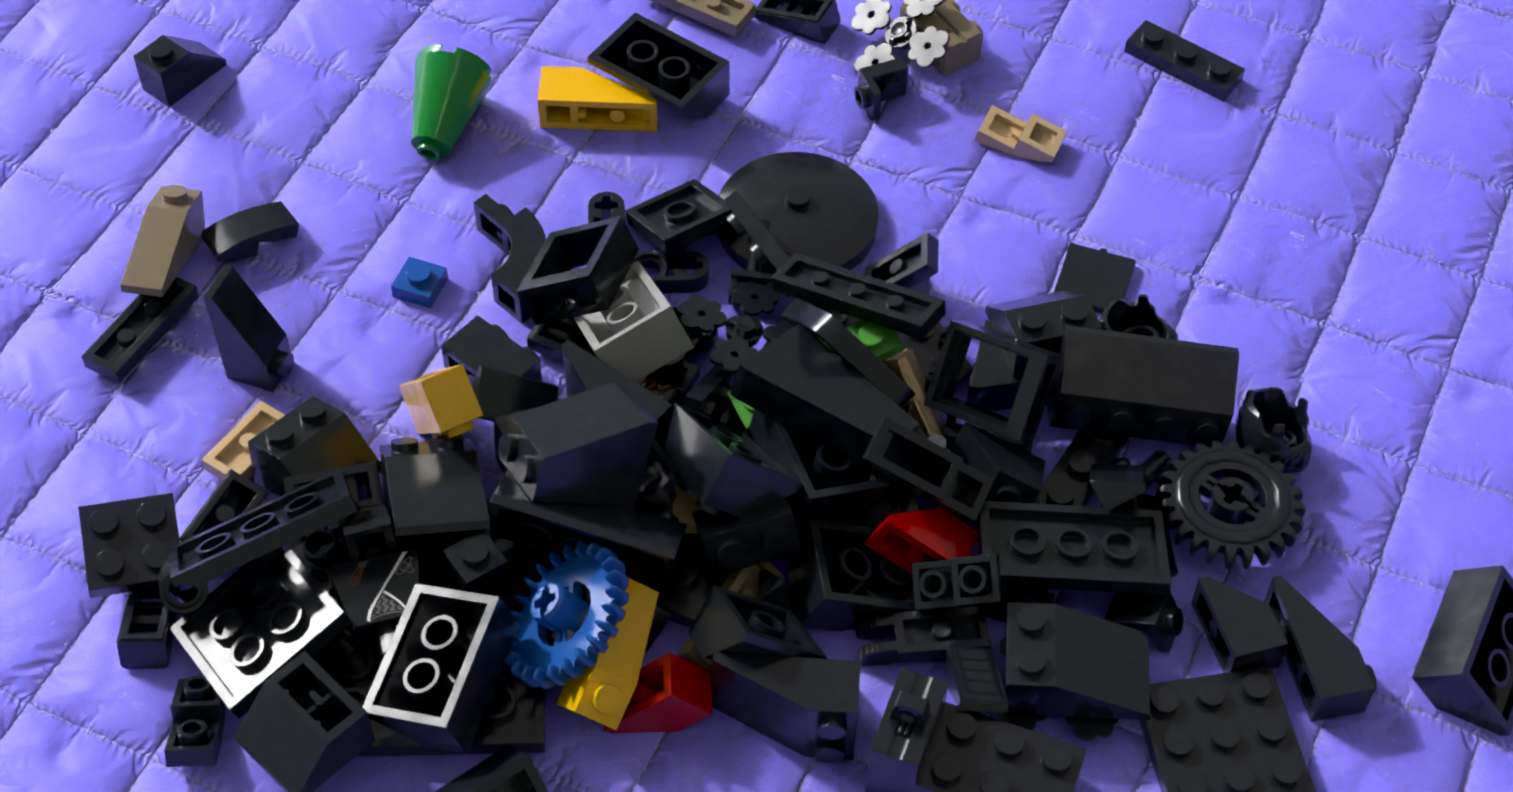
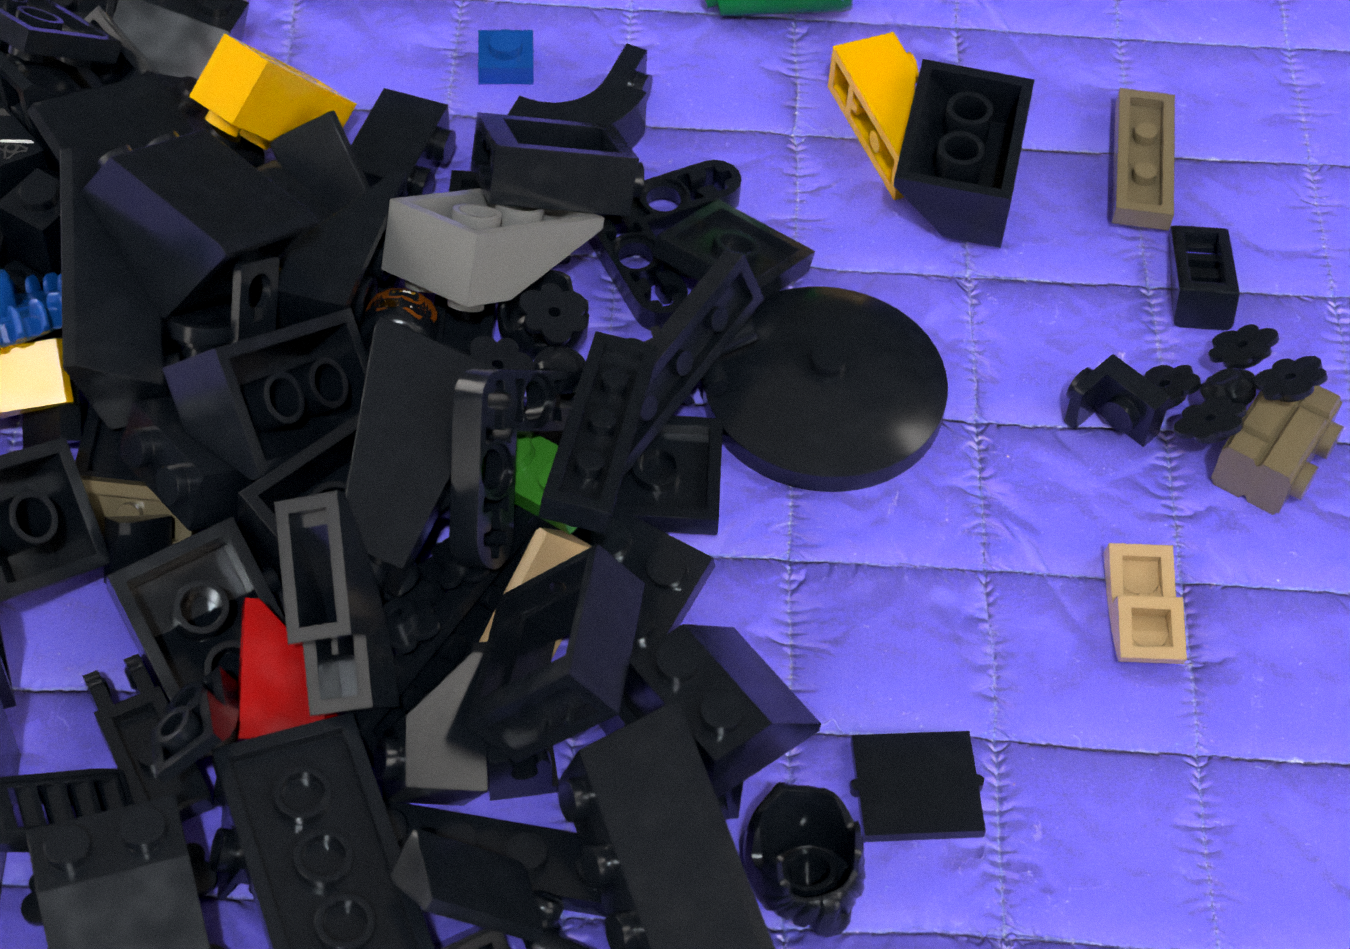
camera: 65 degrees right, 0 degrees up
black slope [865,232,939,295] -> none

